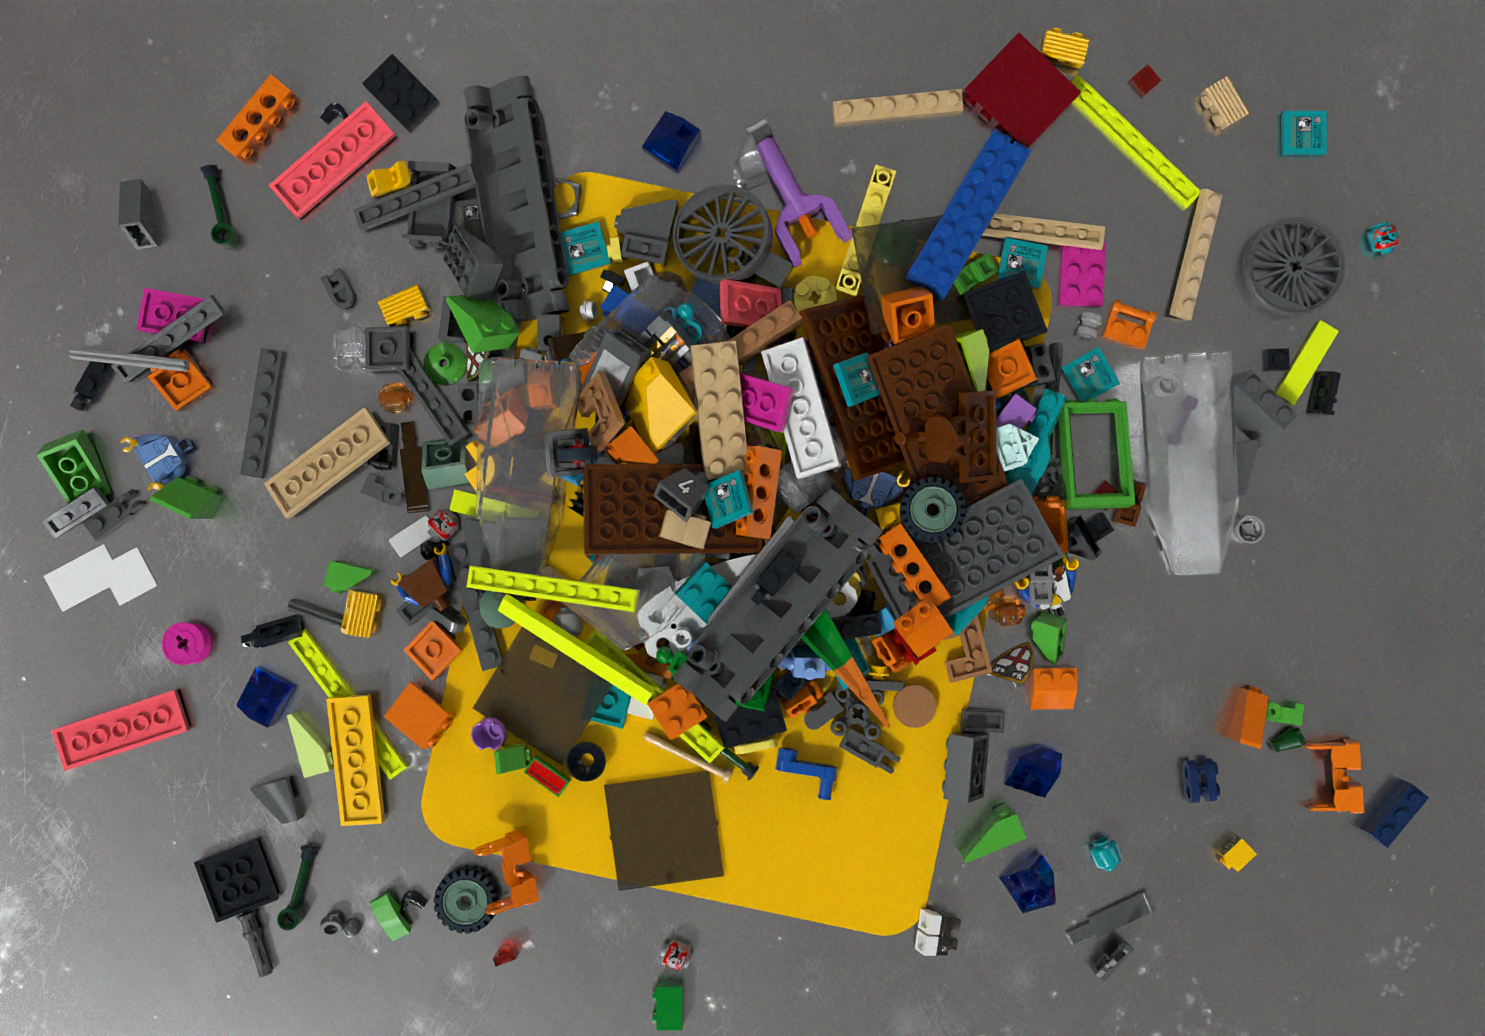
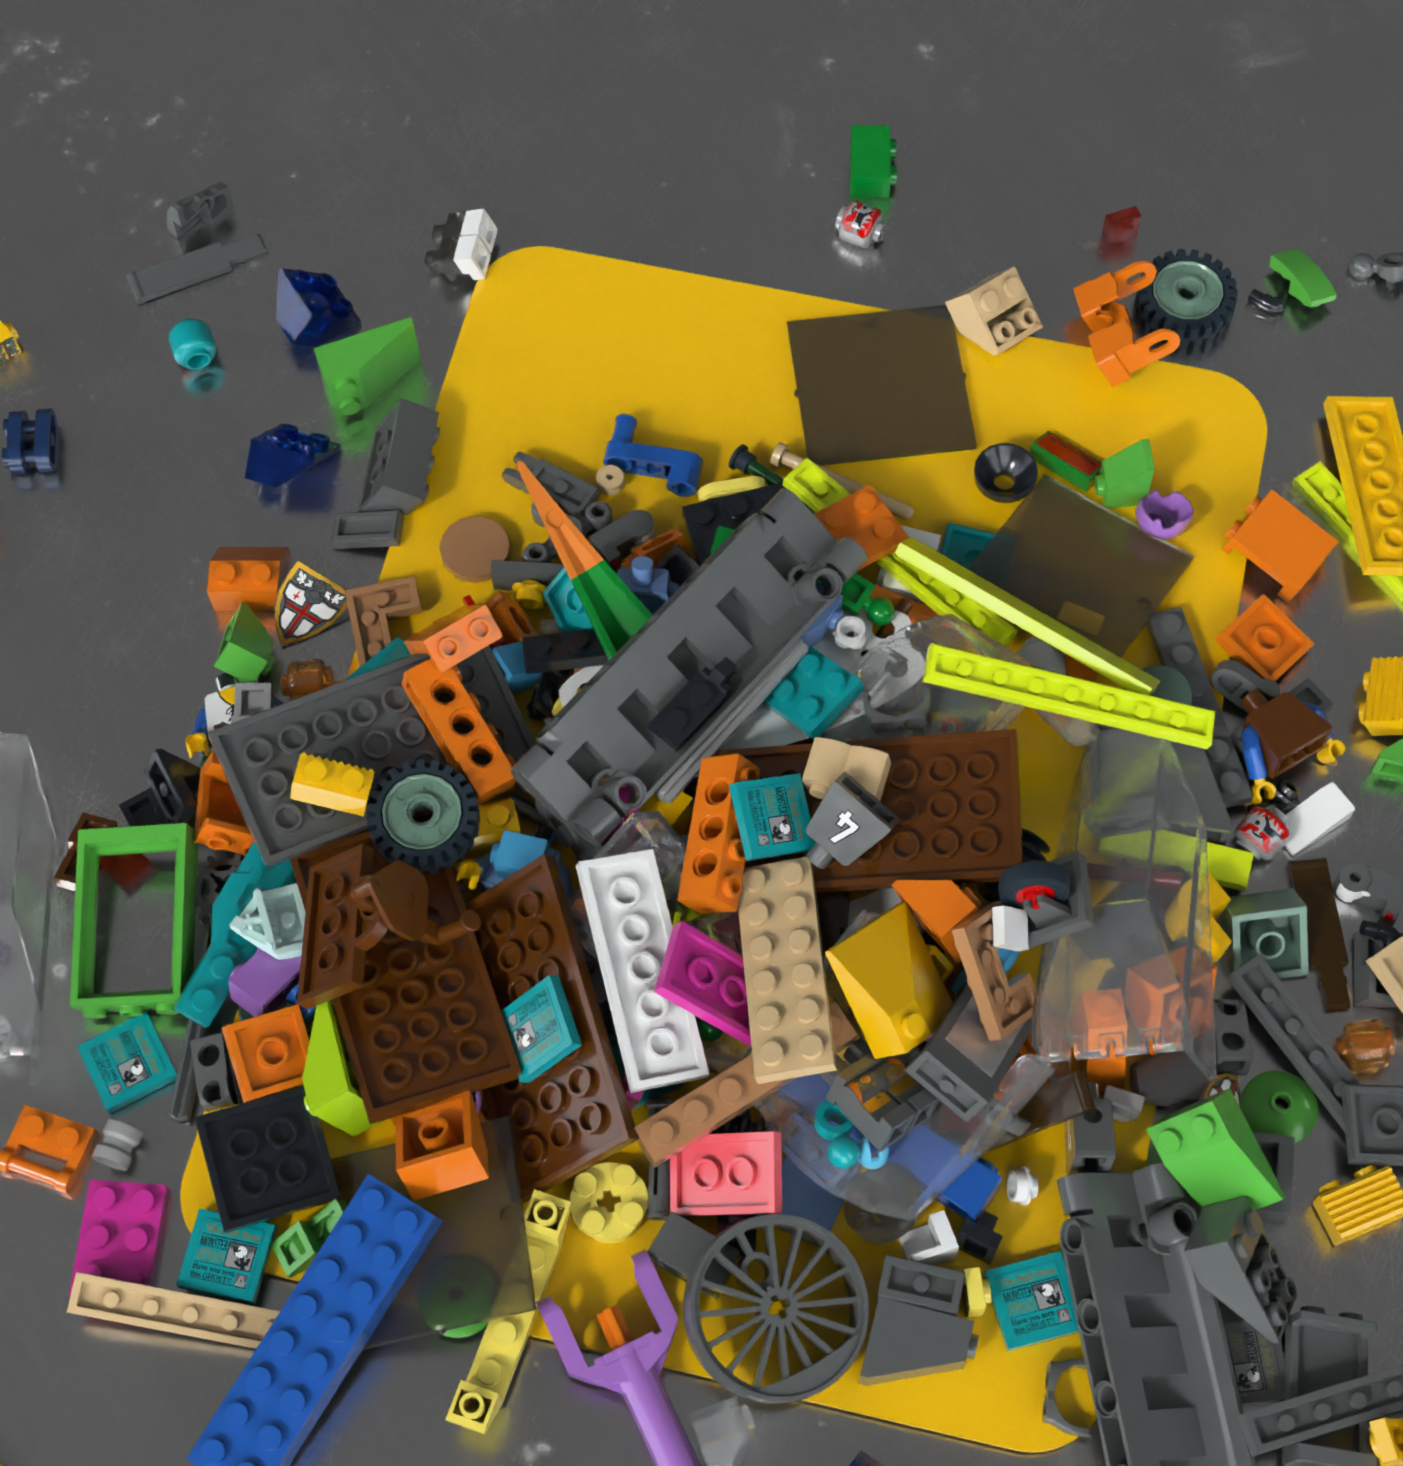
camera: 175 degrees left, 25 degrees down
none -> yellow brick [290,752,374,817]
none -> dark azure brick [490,830,550,880]
none -> tan piece [596,465,624,496]
none -> tan slope [945,266,1043,356]
none -> white tile [992,905,1029,951]

